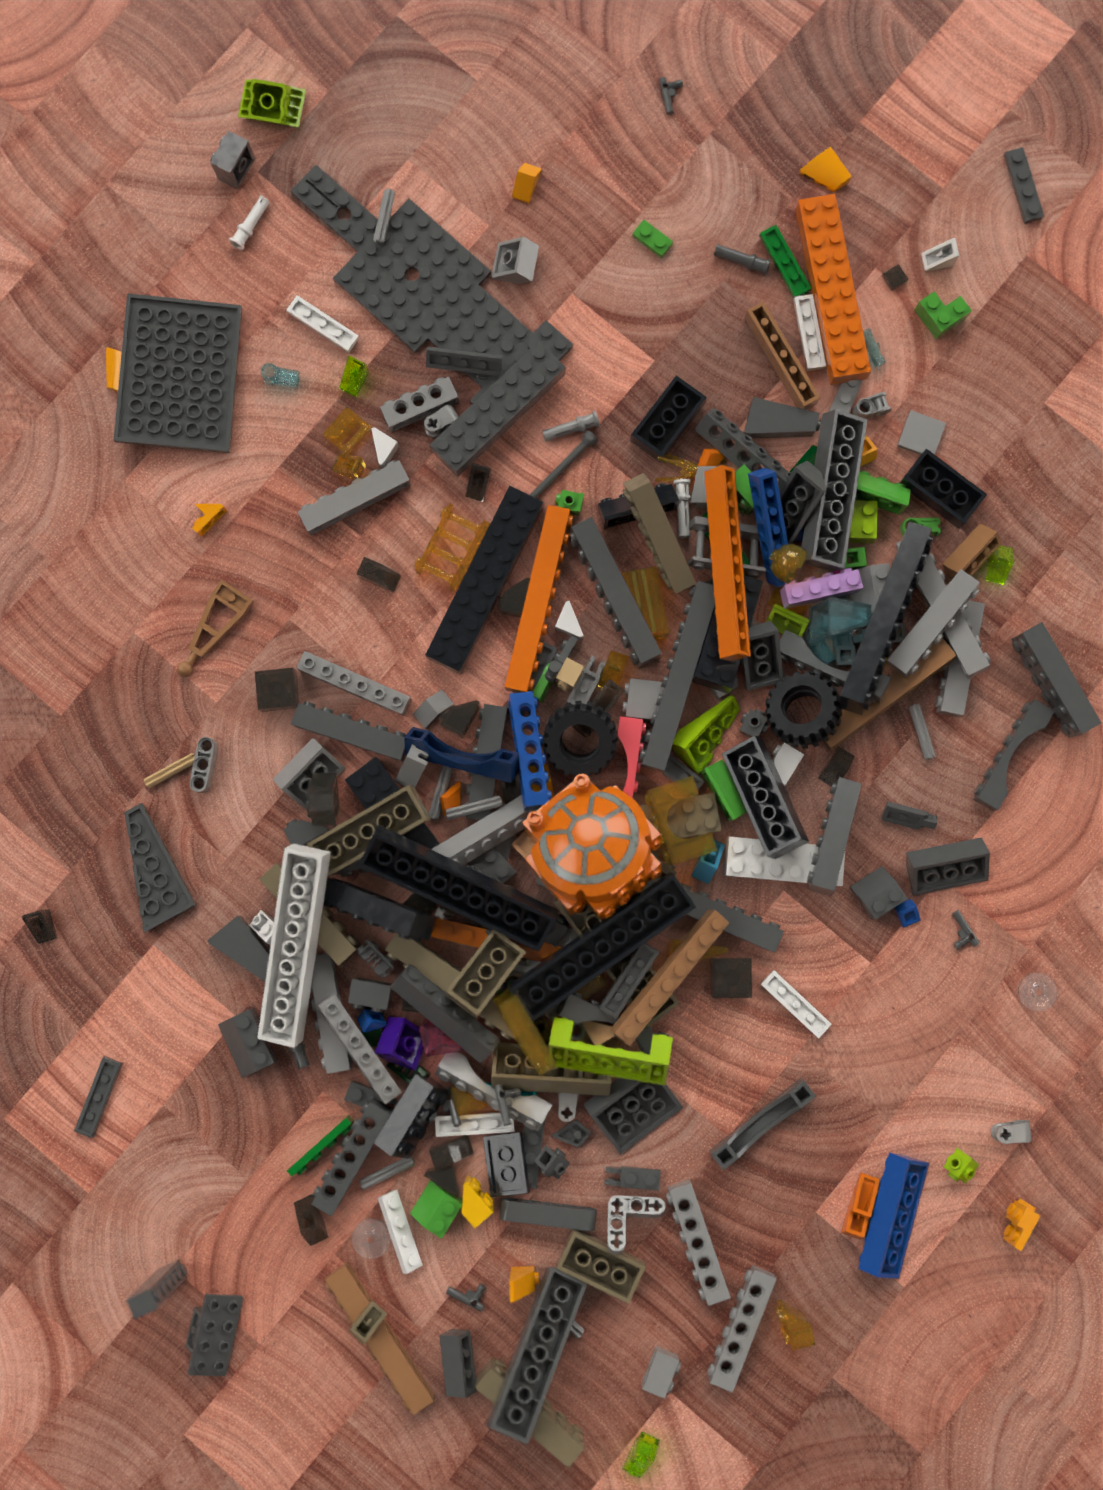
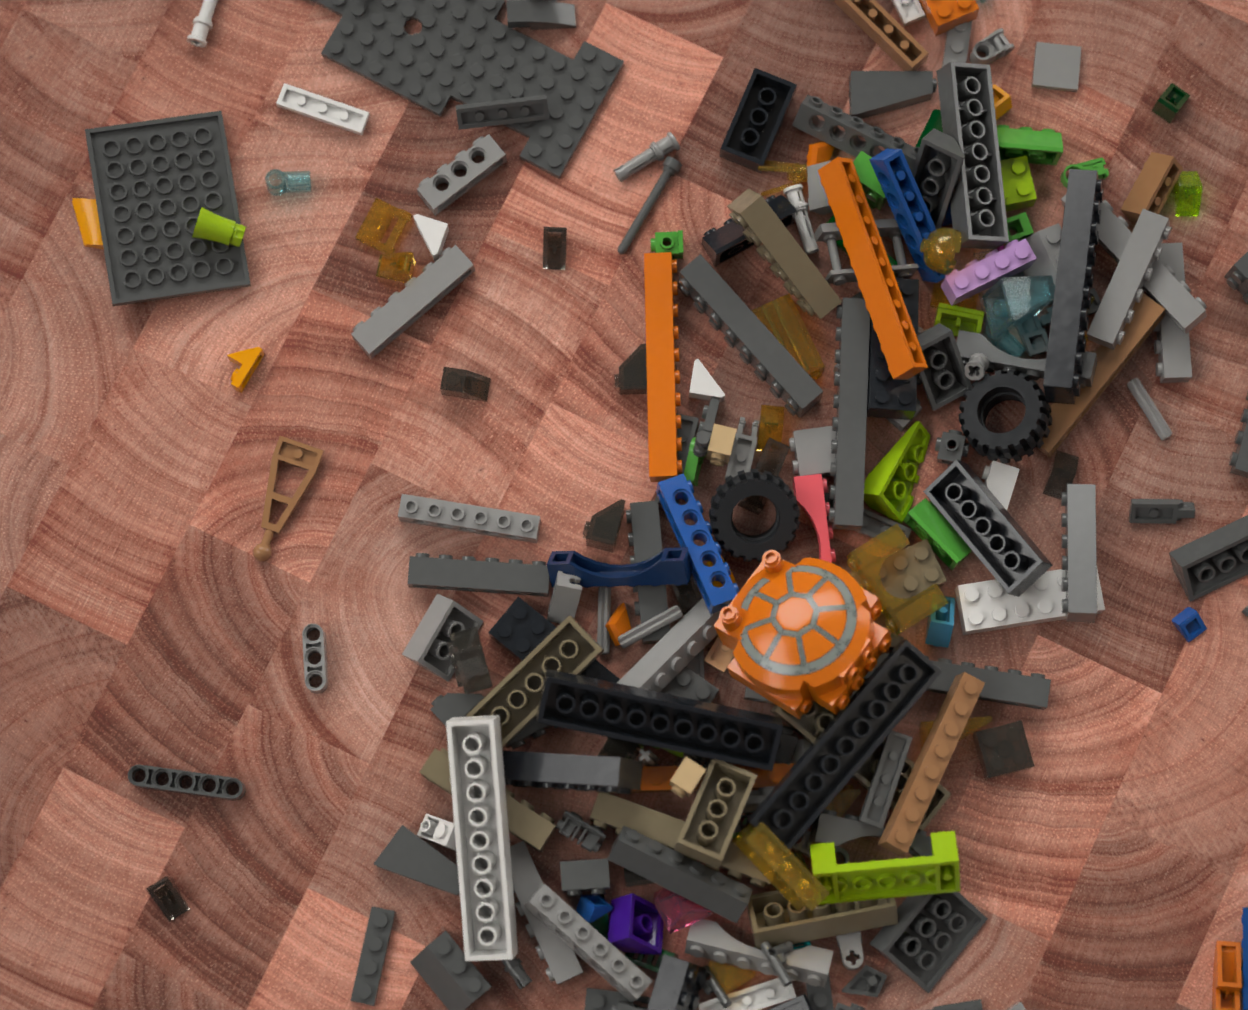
camera: 15 degrees left, 5 degrees down
dark grey wing [124,803,196,933] -> none
tan axle [144,753,195,788] -> none
clear smoke brick [255,668,300,712] -> none
clear neon green slope [339,355,369,397] -> none
light grey slope [413,690,454,729] -> none
clear yellow fence [414,503,490,593] -> none
light grey piece [424,404,459,438] -> none
black brick [425,485,544,675] -> none
dark grey brick [430,341,566,478] -> none
light nougat slope [582,1021,615,1045] -> none
dark grey arch [709,1078,816,1170] -> none
white plate [761,970,832,1038] -> none
dark grey slope [850,866,907,920] -> none
black brick [899,448,987,529] -> none
none -> dark grey beam [128,765,246,801]
none -> lime plant [192,207,246,247]
none -> dark grey plate [350,906,396,1006]
none -> dark grey slope [506,0,576,30]
none -> tan brick [669,757,706,798]
none -> light grey bush [964,353,990,380]
none -> dark green slope [1152,83,1191,123]

